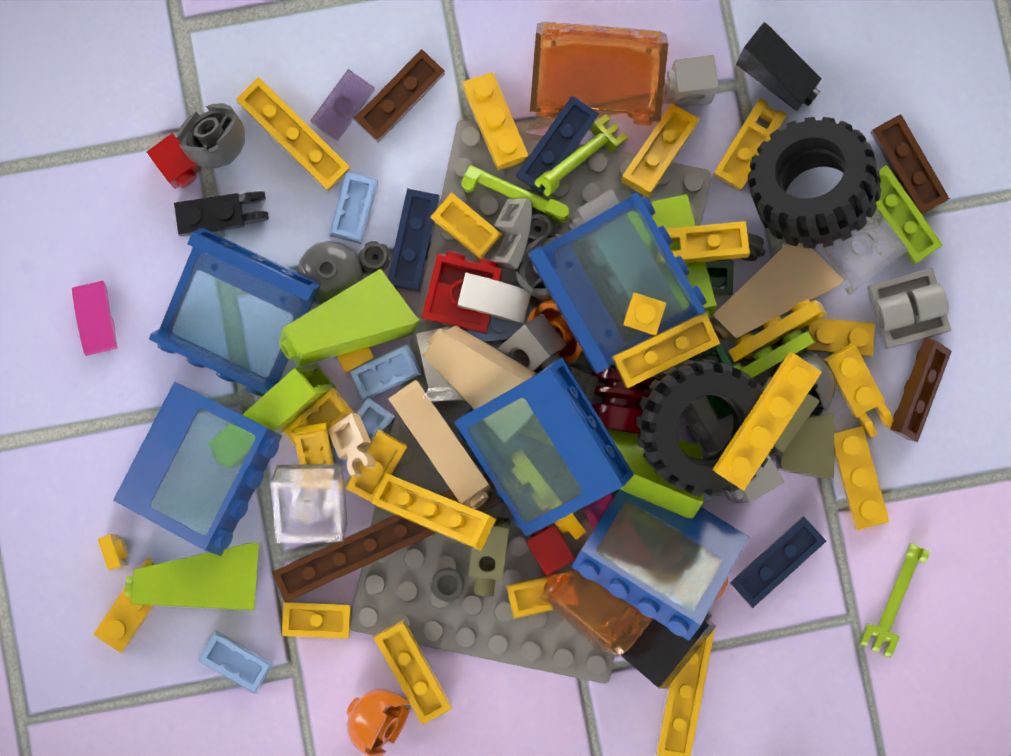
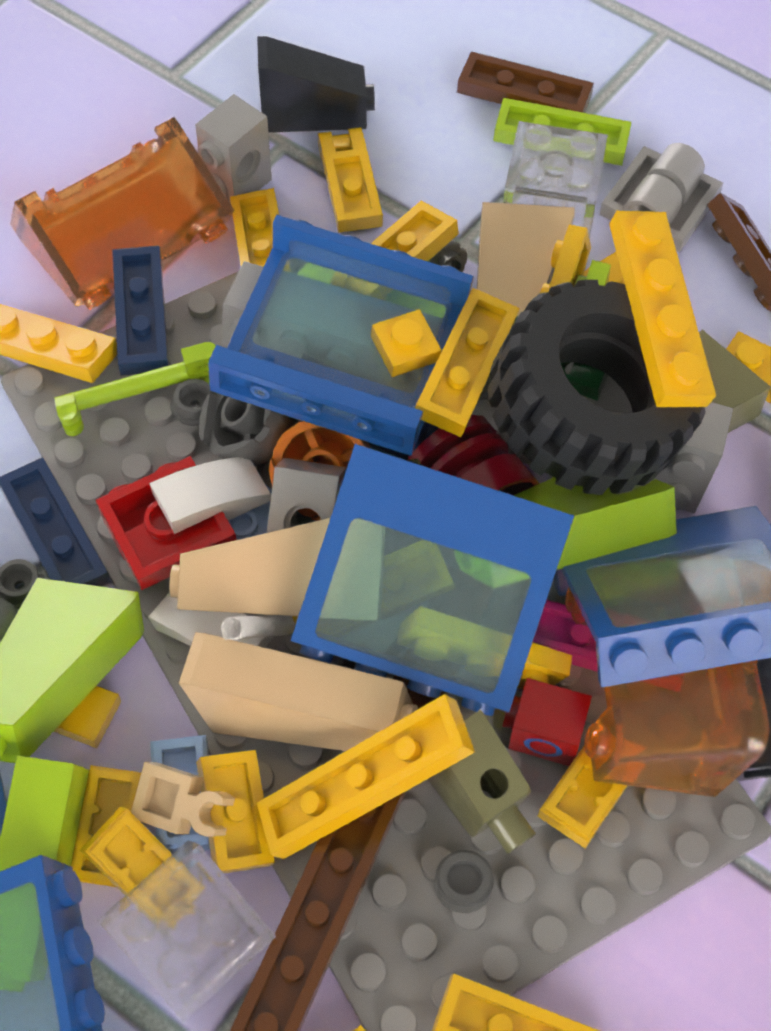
camera: 45 degrees left, 25 degrees down
light blue plate [350,344,423,401] -> none
yellow plate [430,192,502,259] -> none
light grey slope [490,198,532,269] -> none
lime hinge [534,114,629,197] -> none
black tyre [748,117,881,248] -> none
yellow hinge [824,343,893,438] -> none

